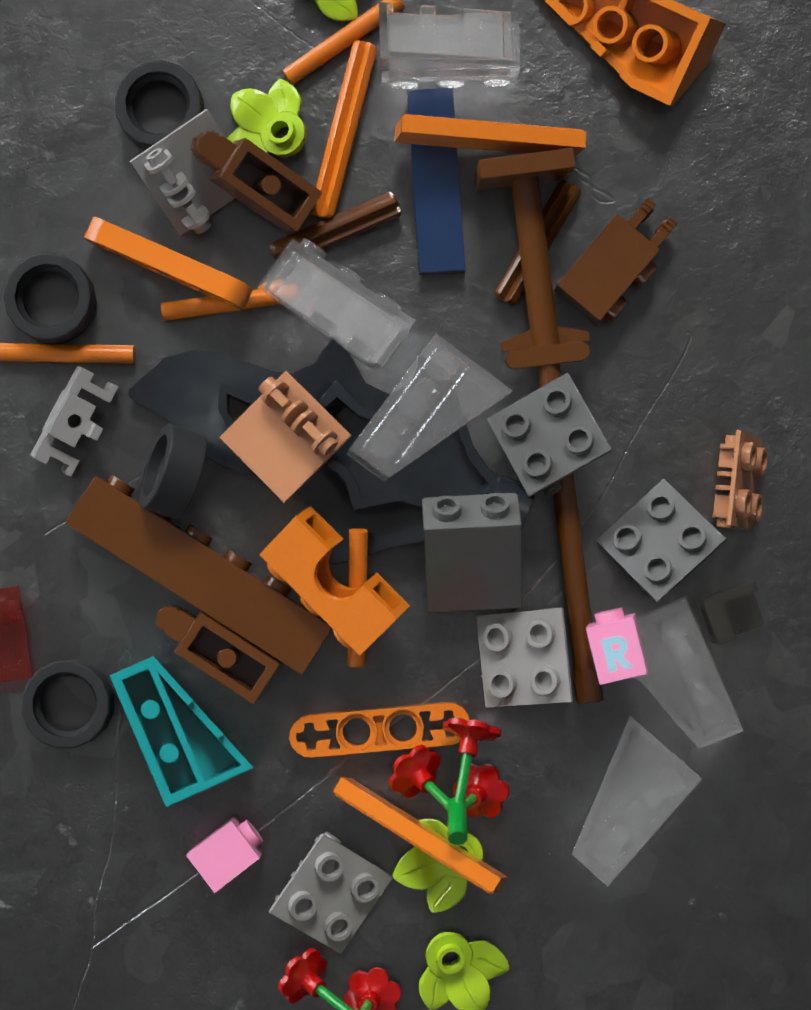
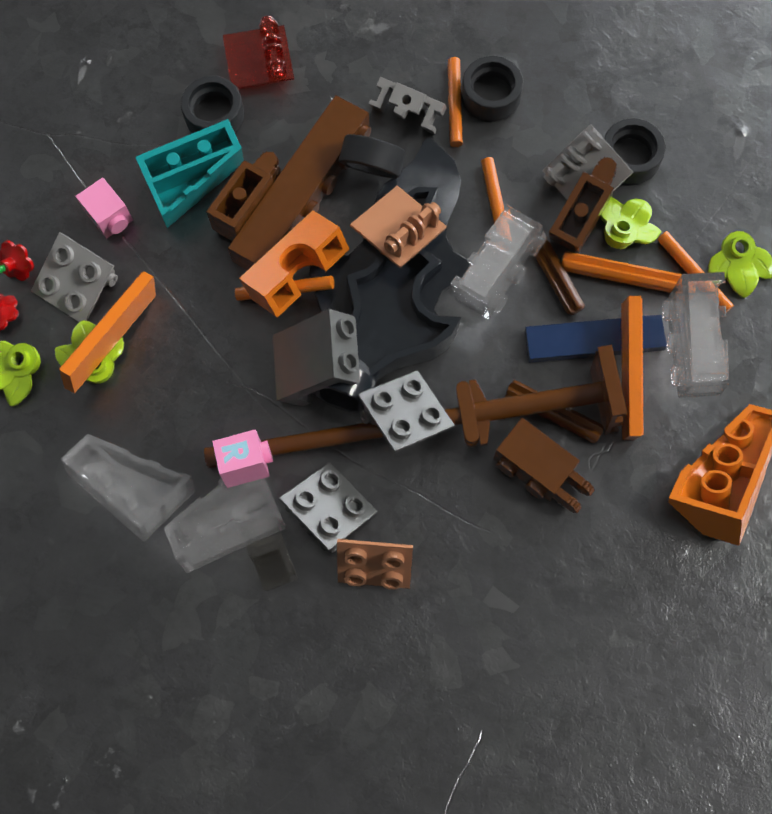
camera: 90 degrees right, 15 degrees down
orange beam [84,217,253,310] -> none
orange beam [289,702,470,758] -> none
clear wedge [346,333,513,482] -> none
red plant [389,718,510,845] -> none
light grey hinge [476,608,573,708] -> none

